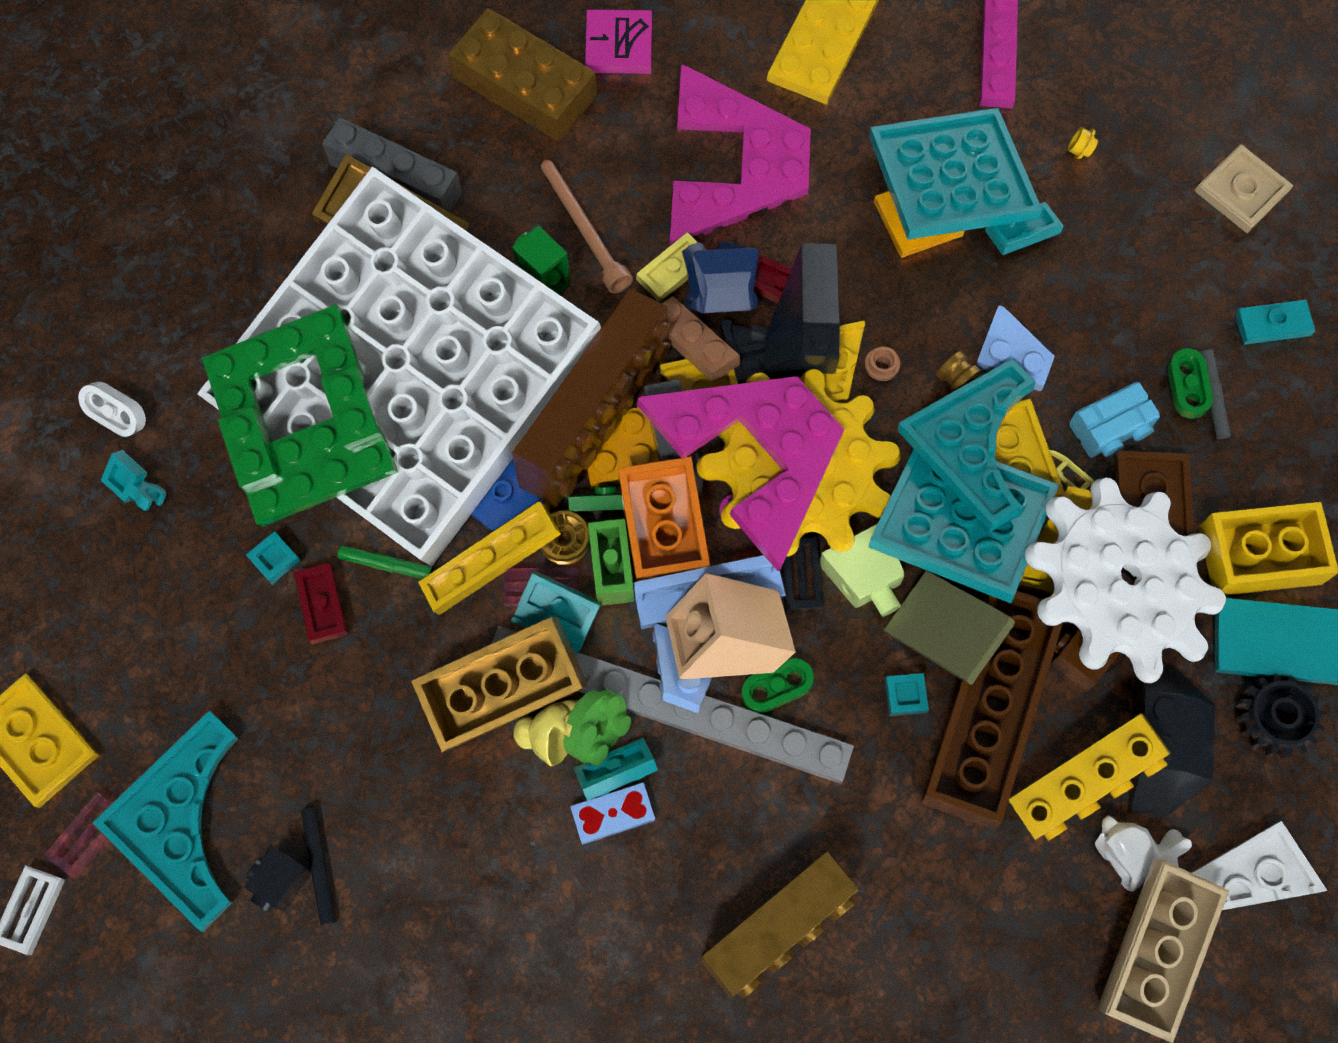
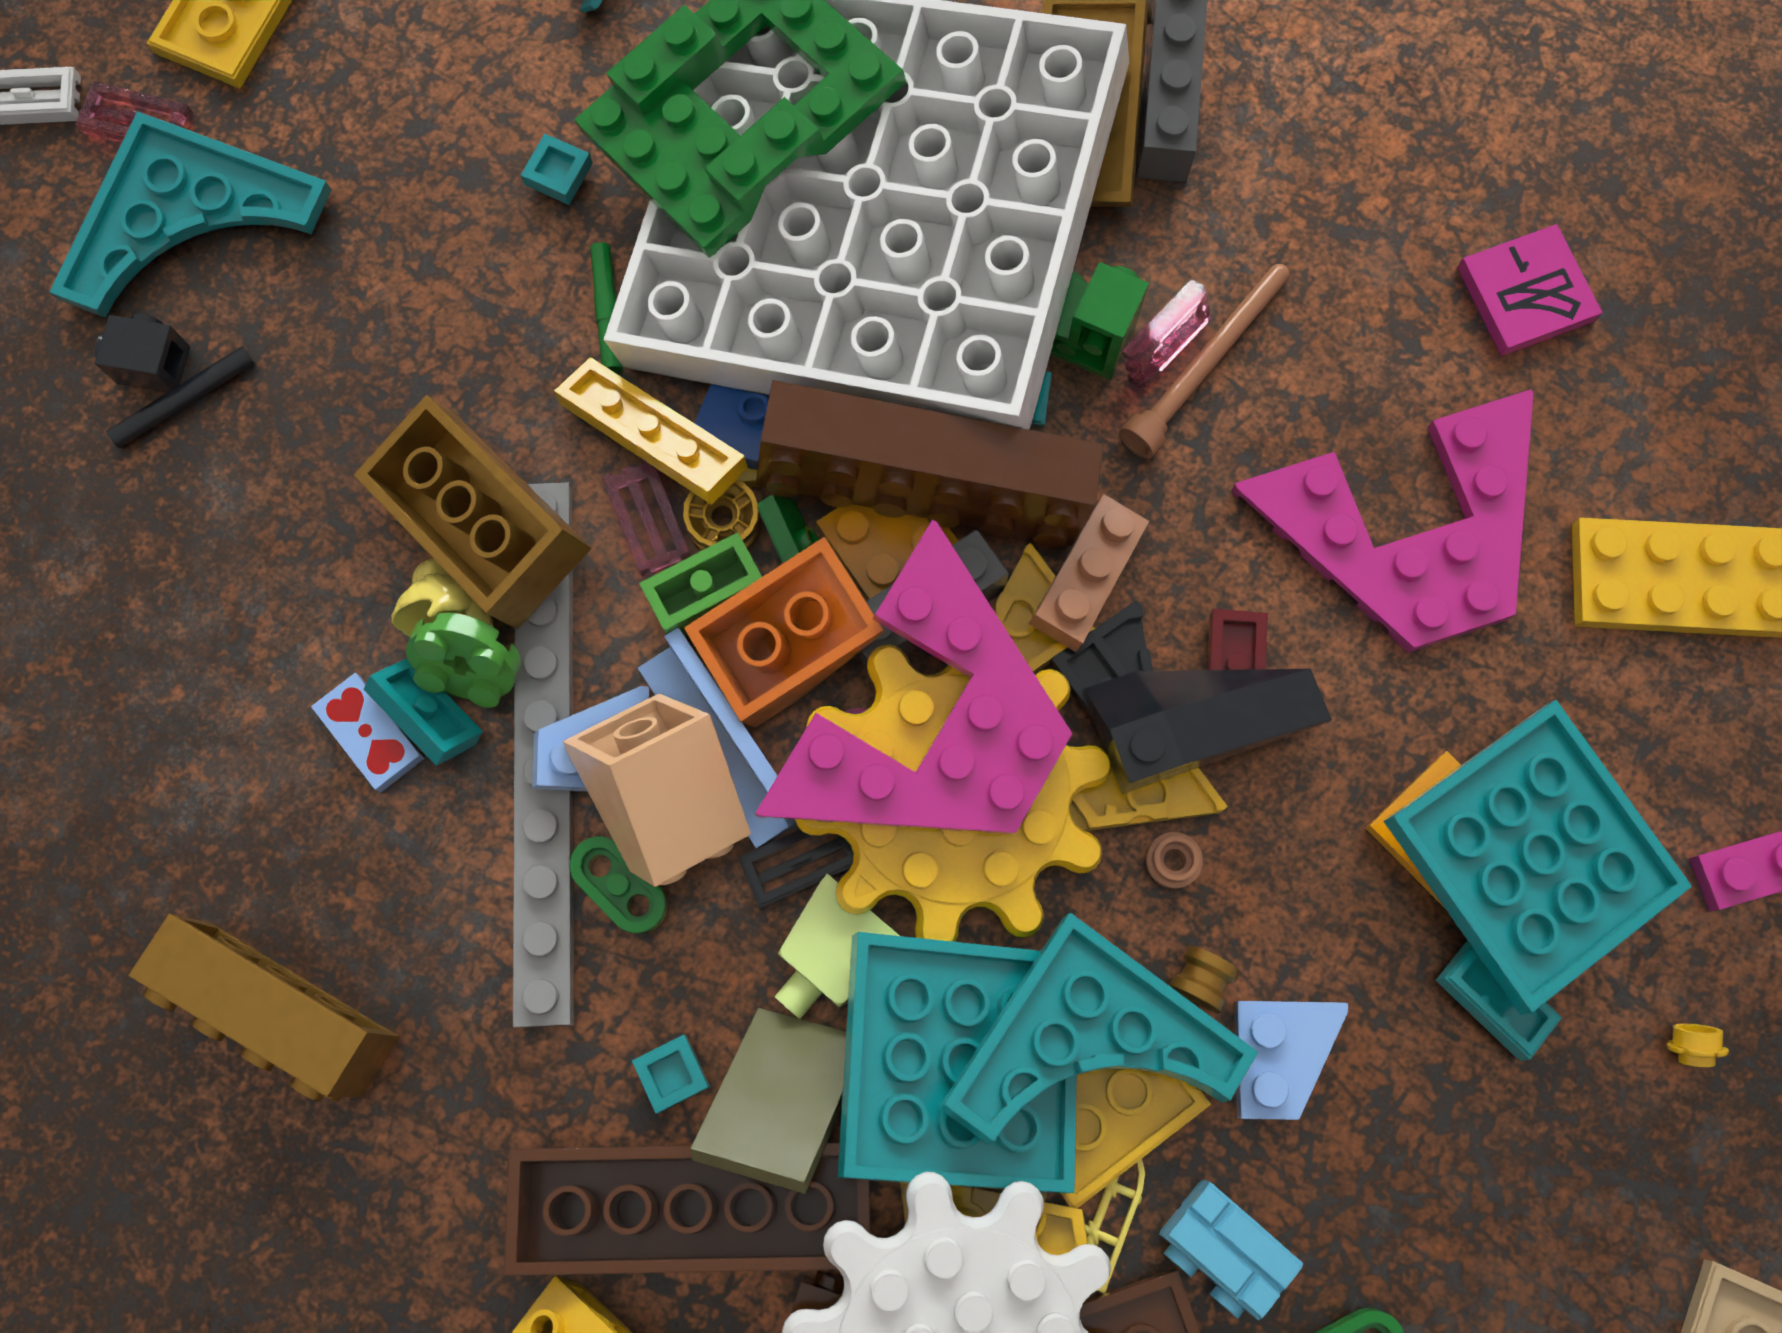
camera: 70 degrees right, 5 degrees up
dark red plate [294,562,348,645] -> none
pearl gold brick [448,8,597,142] -> none
teal plate [511,571,602,653] -> none
light yellow plate [636,232,698,303] -> none
dark blue piece [682,241,759,314] -> none
none -> clear pink tile [1122,279,1211,390]

